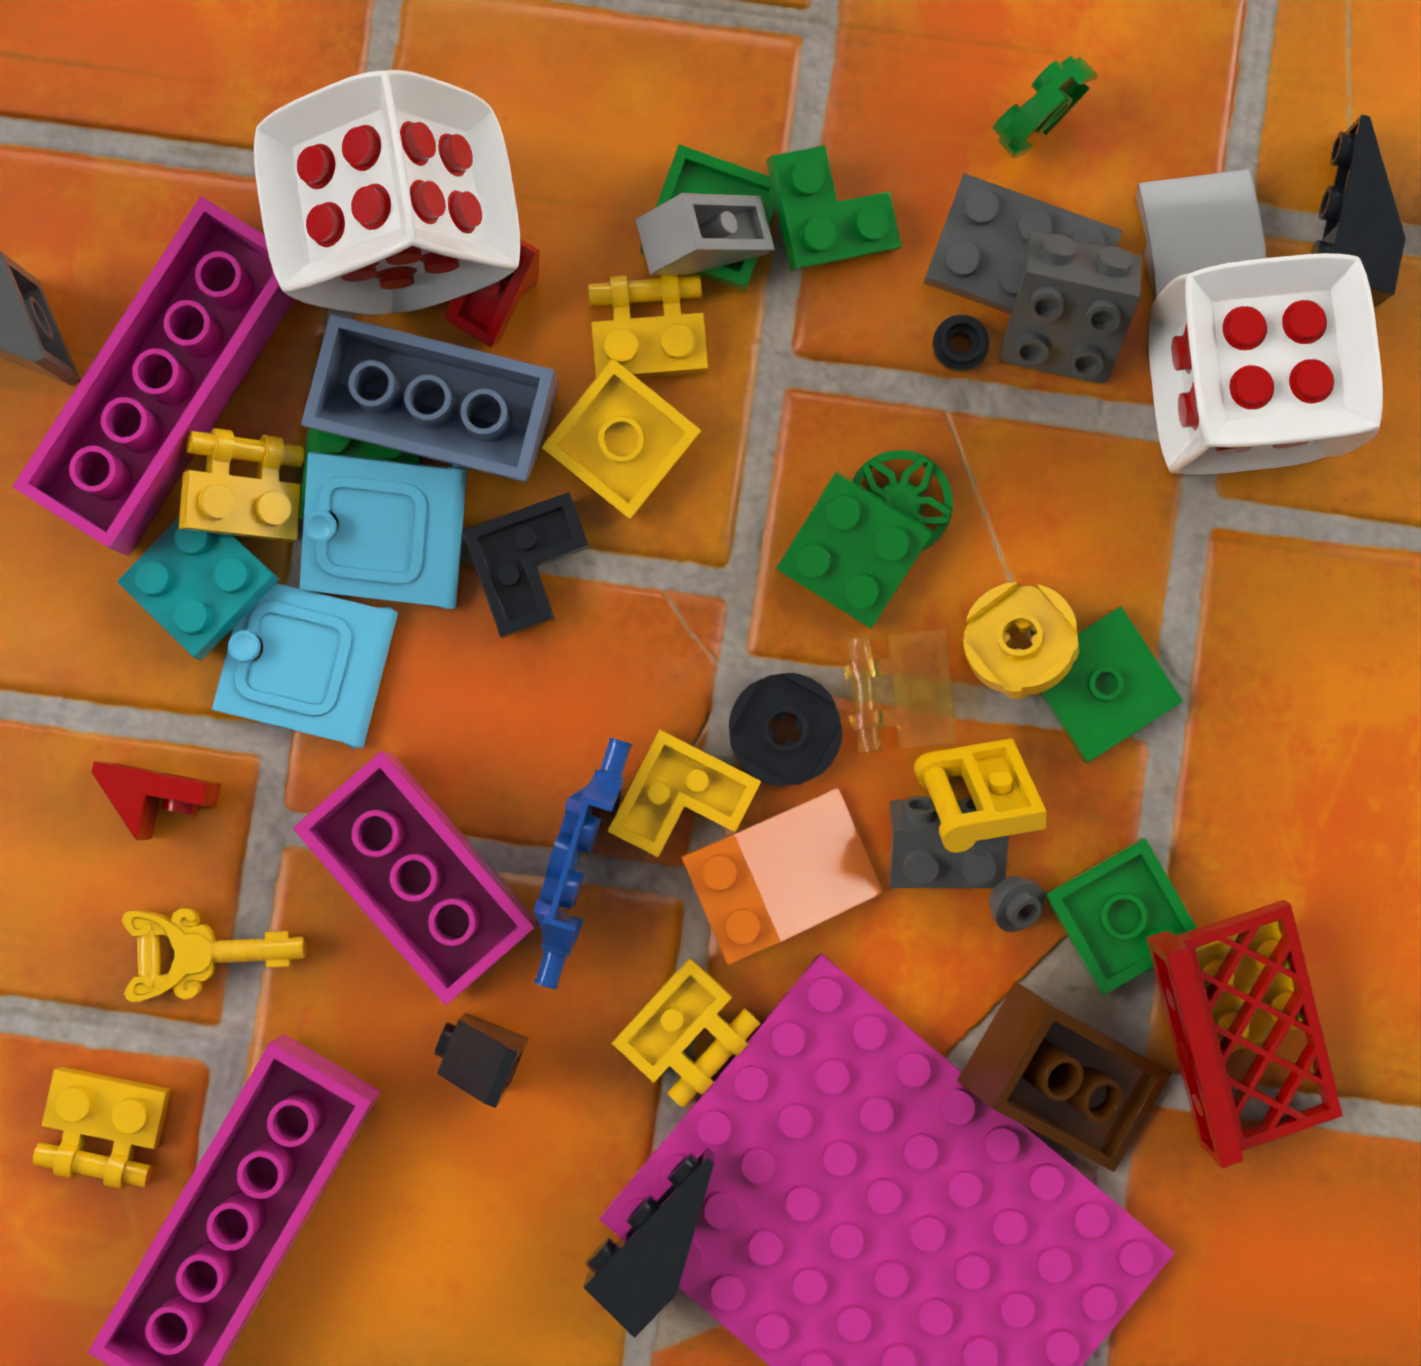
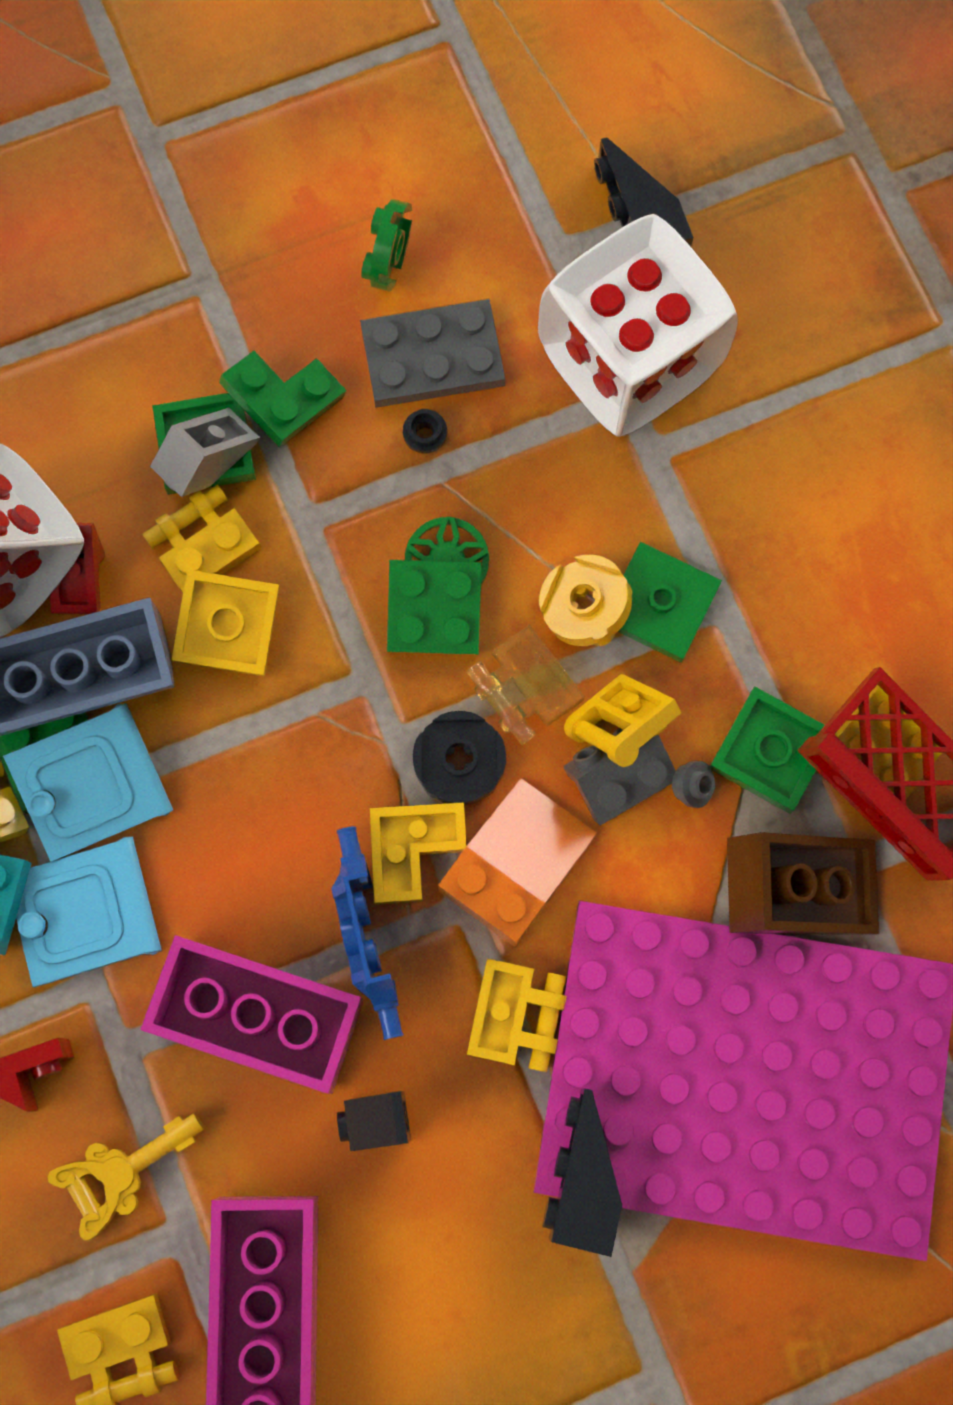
camera: 35 degrees left, 10 degrees down
black plate [462,492,590,639] -> none
dark grey bracket [1000,231,1142,383] -> none
light grey slope [1135,169,1266,300] -> none

